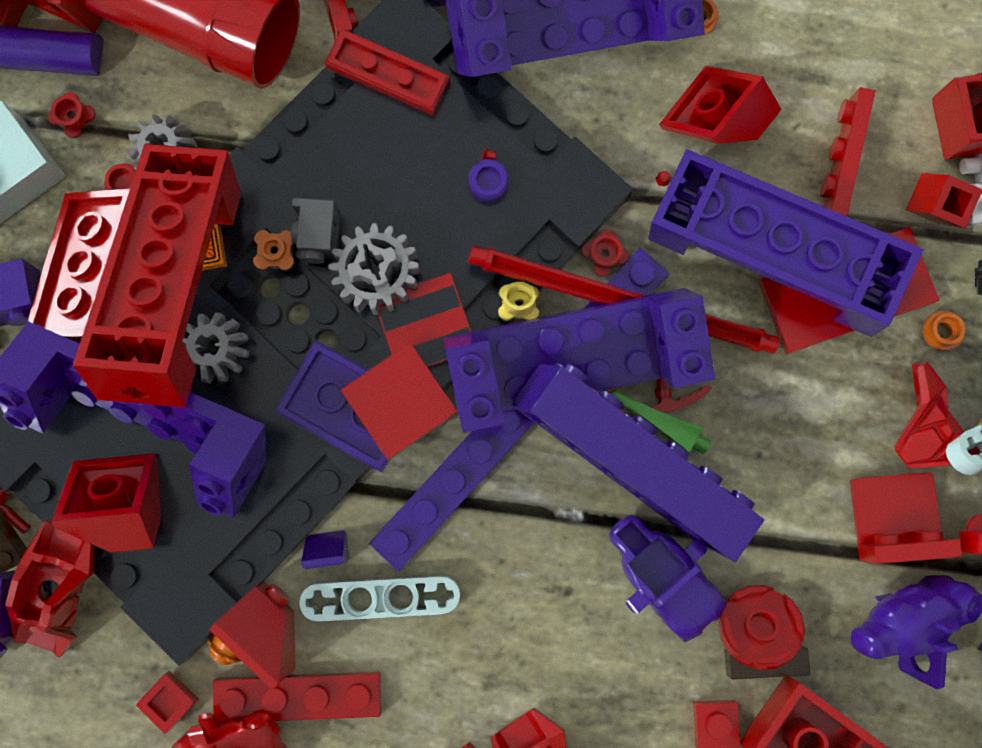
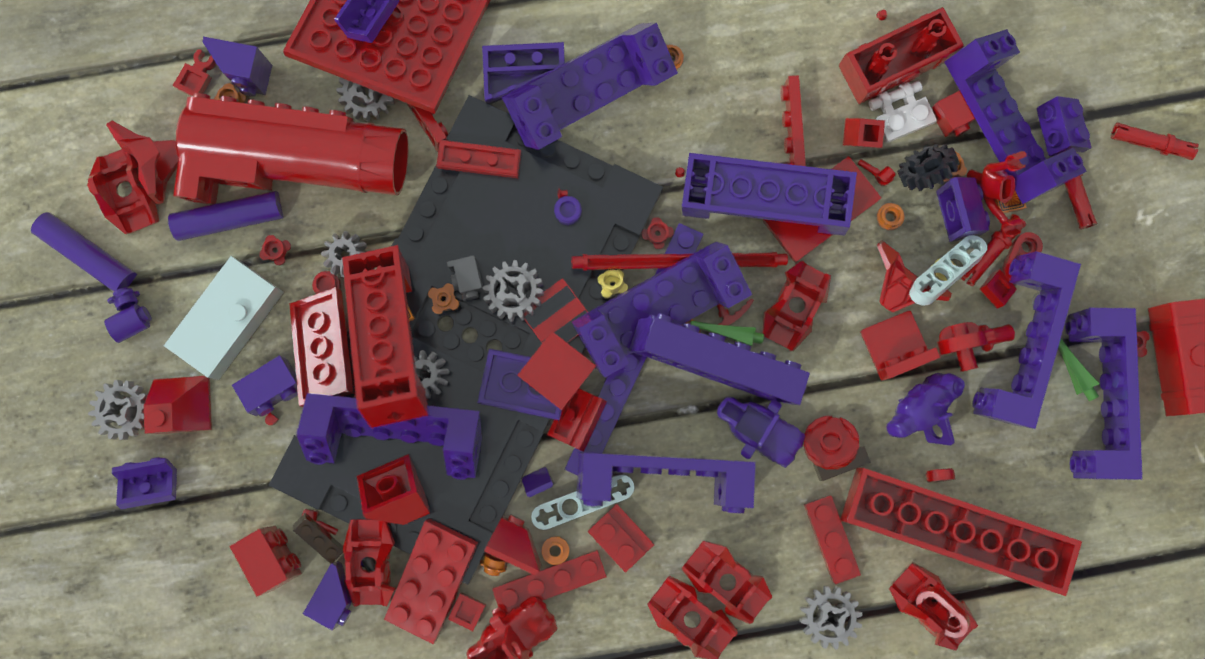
camera: 20 degrees left, 0 degrees up
red slope [659,66,782,144] -> none
none -> red plate [384,518,479,644]
none -> orange plate [541,536,569,565]
none -> red plate [547,389,607,452]
none -> dark purple plate [576,453,755,513]
none -> red plate [587,504,655,573]
none -> red piece [762,261,831,352]
none -> red hand [857,159,896,186]
none -> red tile [926,468,956,483]

